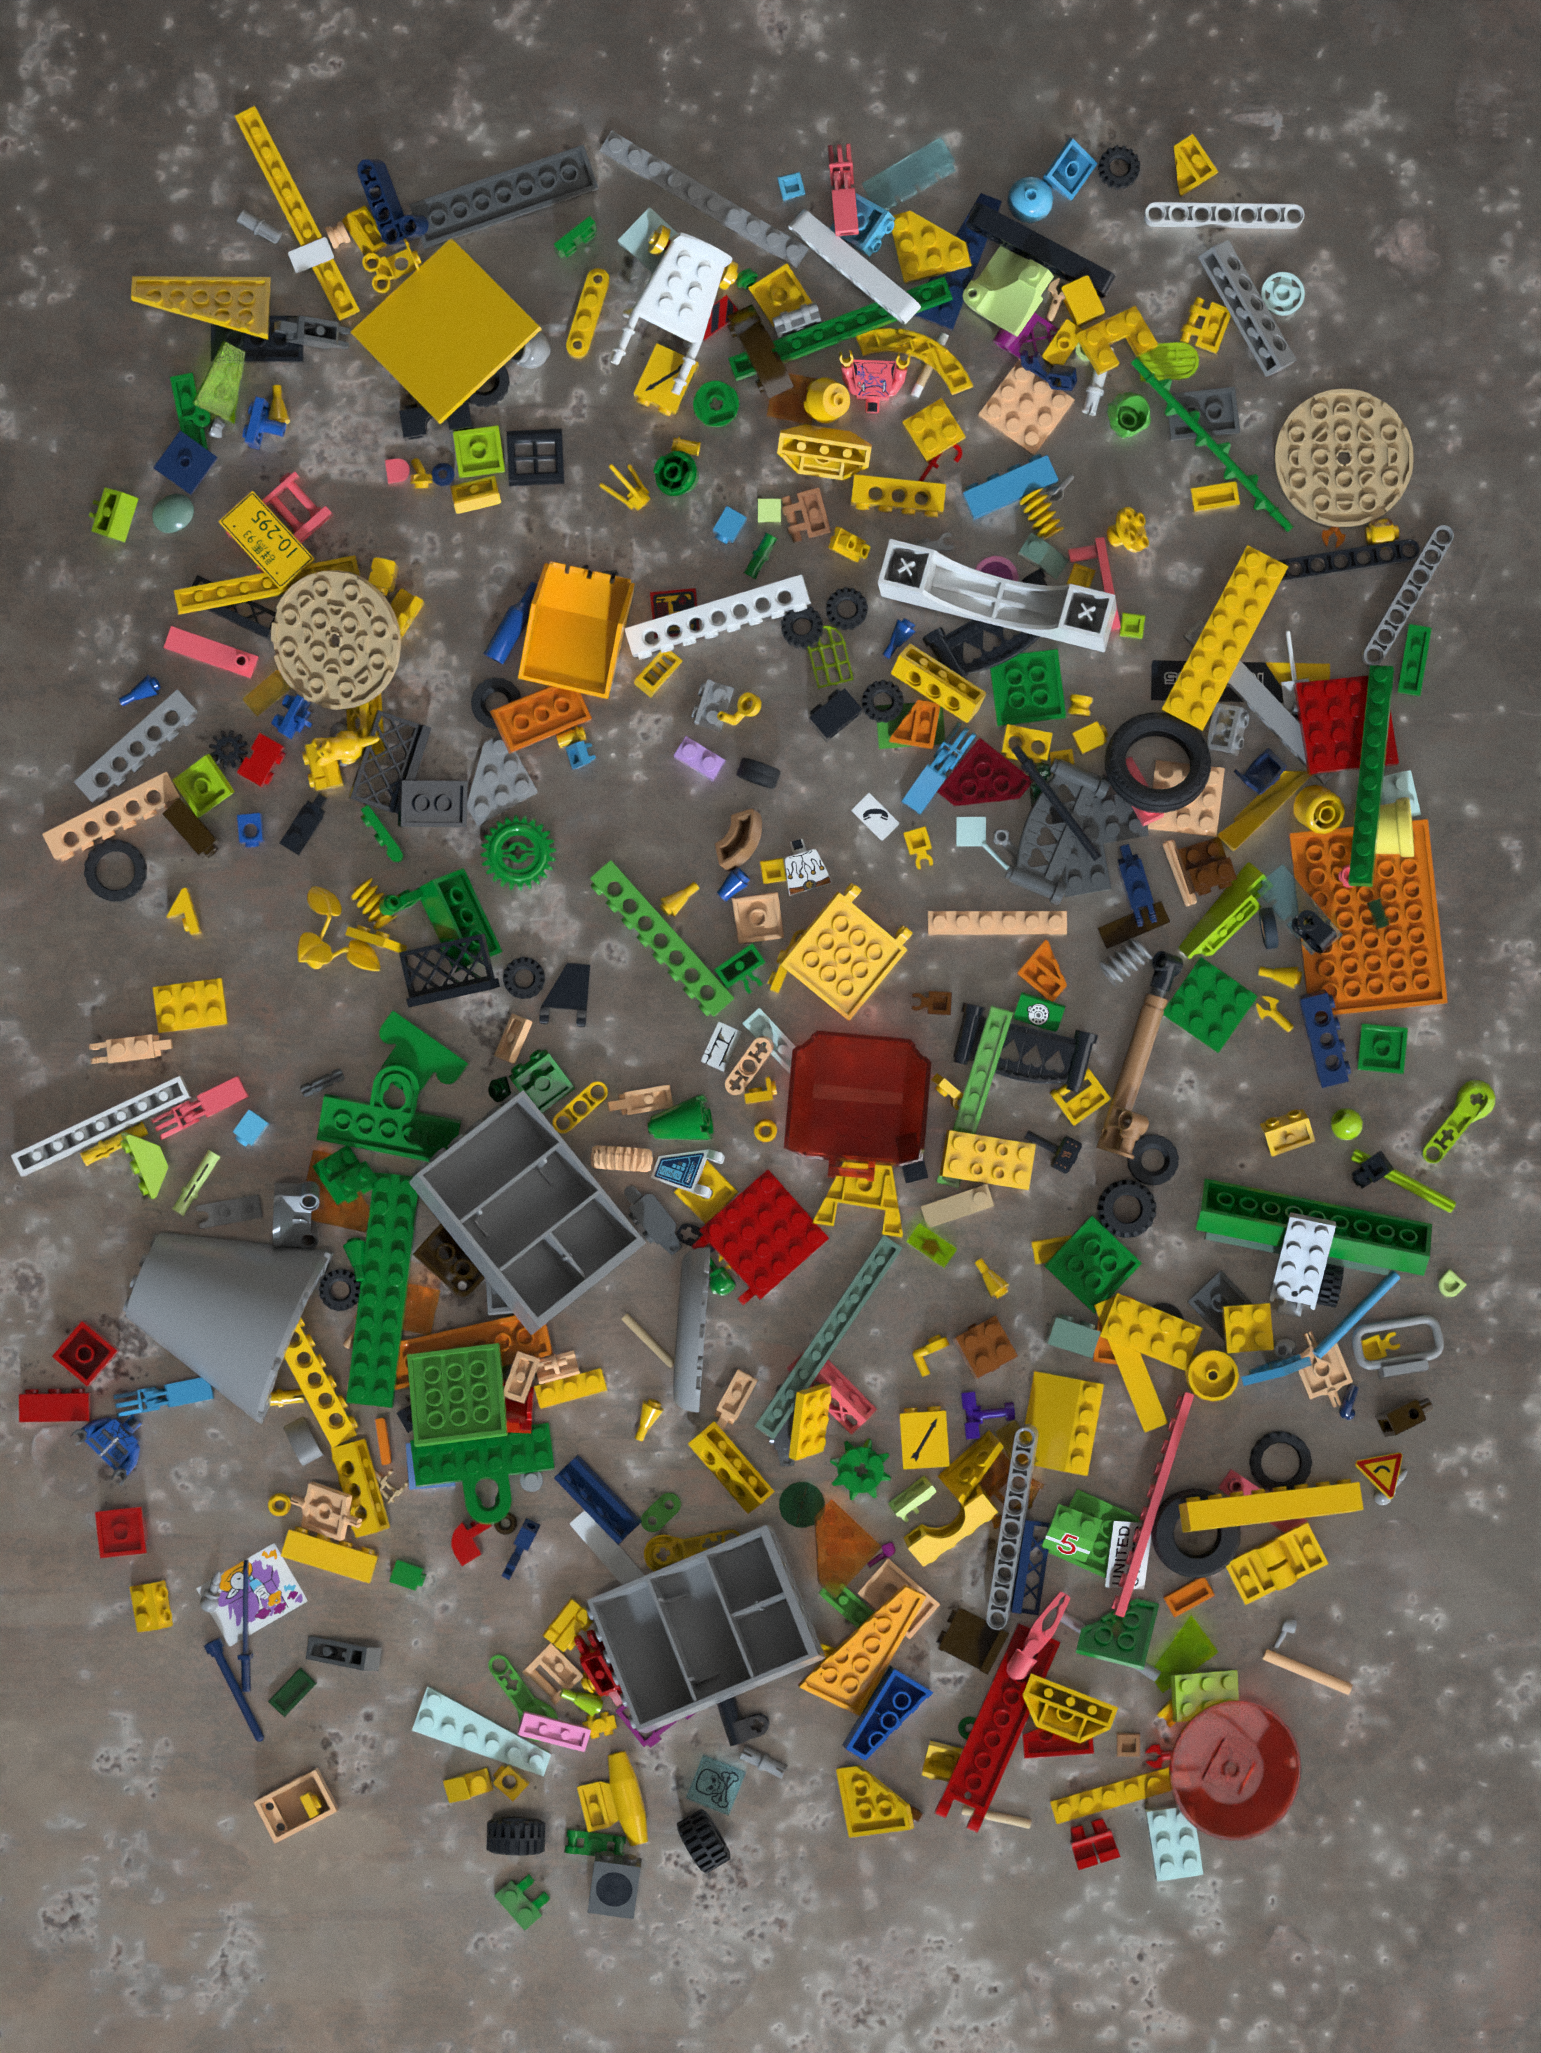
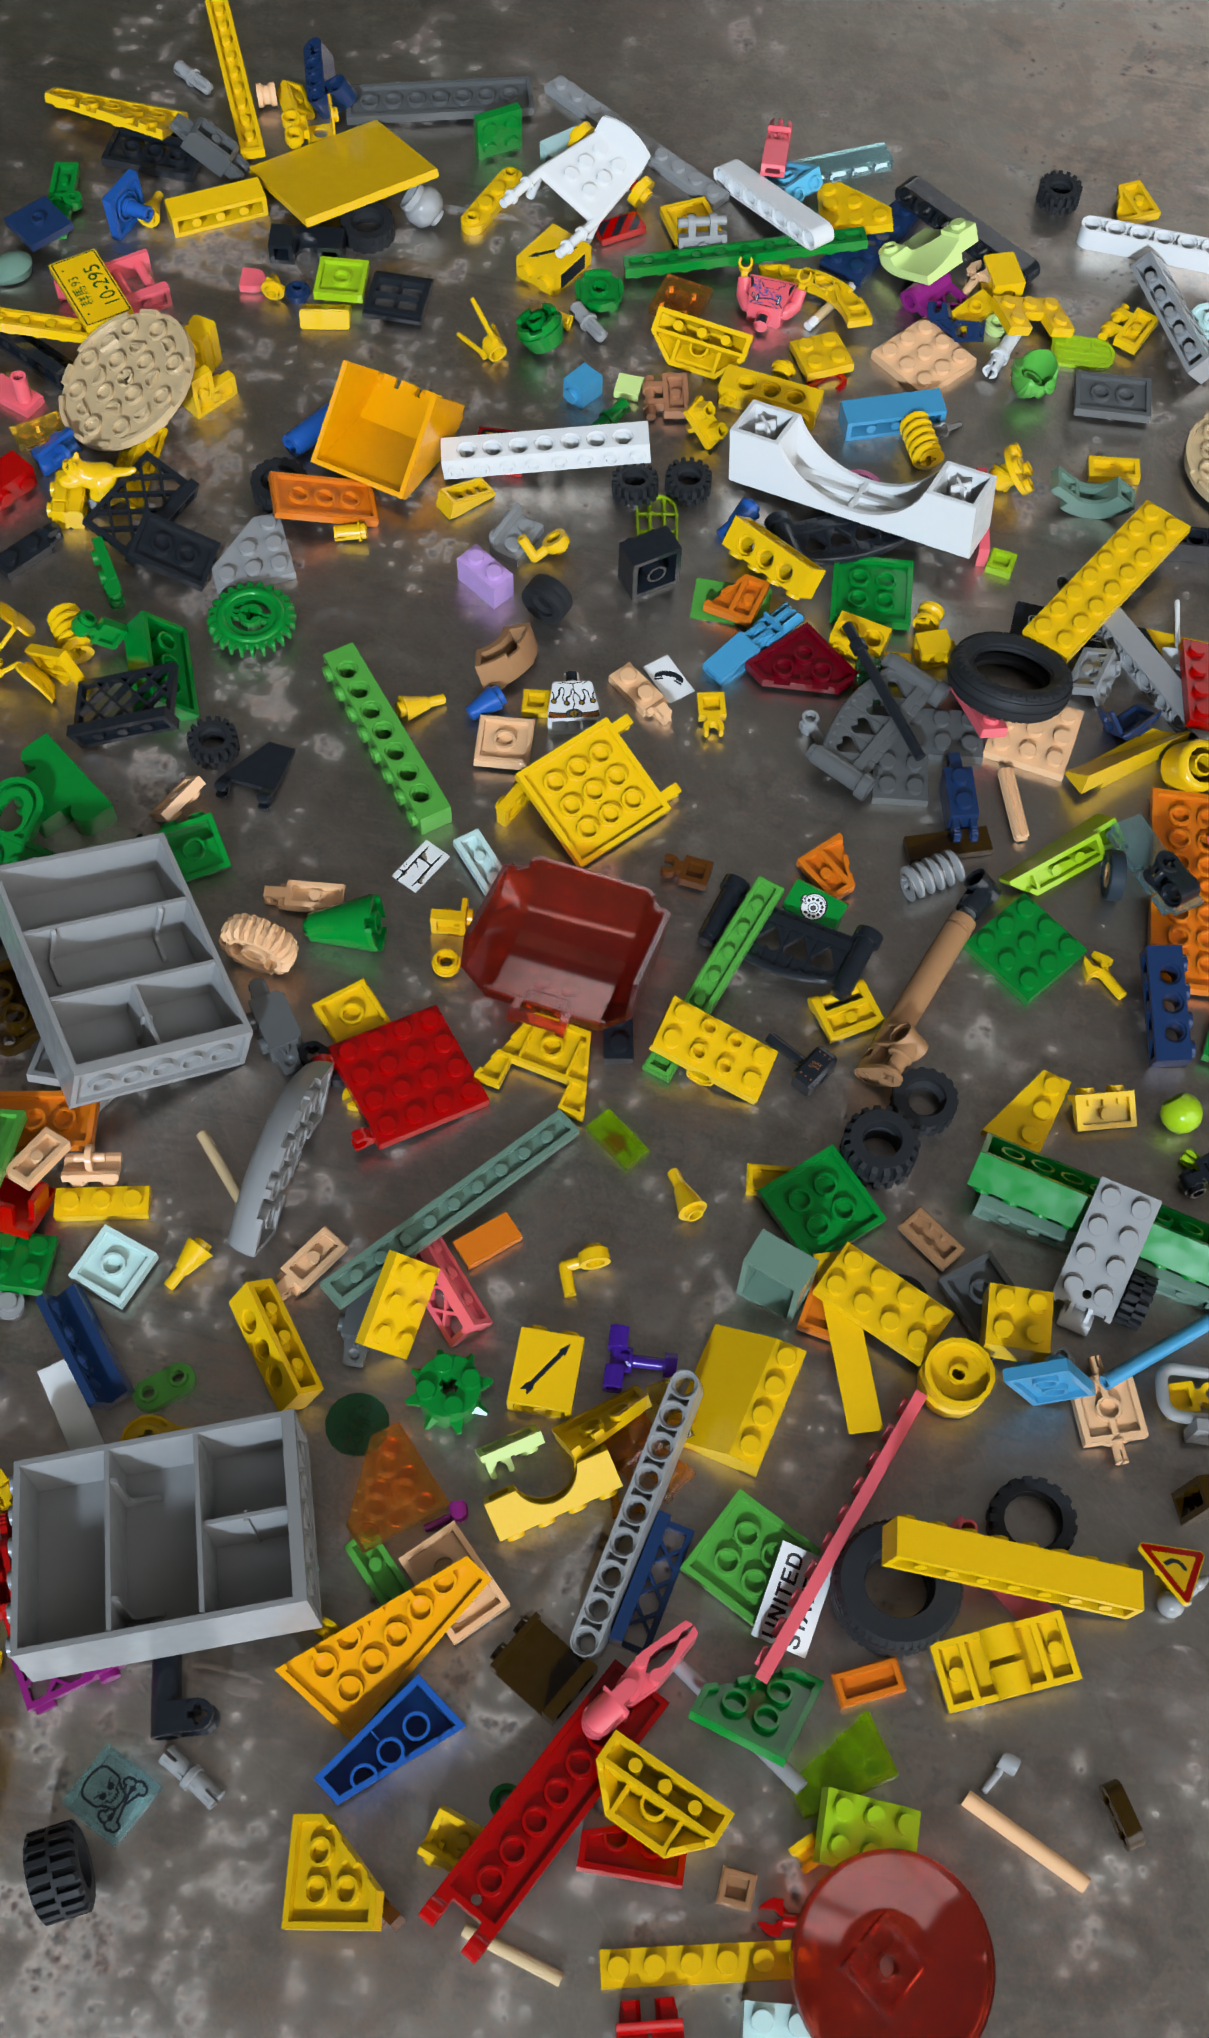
camera: 15 degrees right, 25 degrees down
clear neon green wing [192,341,245,424] -> none
light grey piece [208,416,226,438] -> none
white sticker [288,237,334,273] -> none
yellow beam [552,1081,608,1134] -> none
dark azure tile [565,741,596,770] -> none
flag [651,1149,725,1198] -> none
green piece [709,1257,736,1296] -> none
green brick [714,943,766,995] -> none
light nougat beam [725,1036,774,1095] -> none
dark brown brick [727,304,794,398] -> none
green plate [736,268,758,289] -> none
medium azure tile [777,172,805,201] -> none
yellow cone [804,377,850,424] -> none
black tyre [862,680,904,723] -> none
tan slope [921,1184,995,1228] -> none
light nougat plate [928,911,1067,935] -> none
yellow plate [931,1073,964,1110] -> none
dark orange brick [952,1315,1018,1379] -> none
light aqua piece [956,817,1009,870] -> none
medium azure cylinder [1007,176,1053,224] -> none
sand green slope [1018,533,1069,580] -> none
bright green slope [1041,1503,1103,1562] -> none
dark azure slope [1043,137,1098,201] -> none
green plant [1130,357,1294,532] -> none
reddish brown plate [1175,837,1237,896] -> none
yellow cone [1258,966,1302,989] -> none
dark blue arm [1339,1384,1359,1420] -> none
none -> light aqua plate [68,1224,159,1310]
none -> yellow brick [164,177,269,238]
none -> orange tile [453,1211,523,1270]
none -> light grey axle [569,301,608,343]
none -> light nougat hinge [608,662,672,726]
none -> yellow plate [771,359,796,380]
none -> medium nougat plate [898,1206,965,1272]
none -> yellow wing [980,1070,1072,1153]
none -> sand green arch [1050,466,1135,519]
none -> dark brown beam [1099,1779,1146,1852]

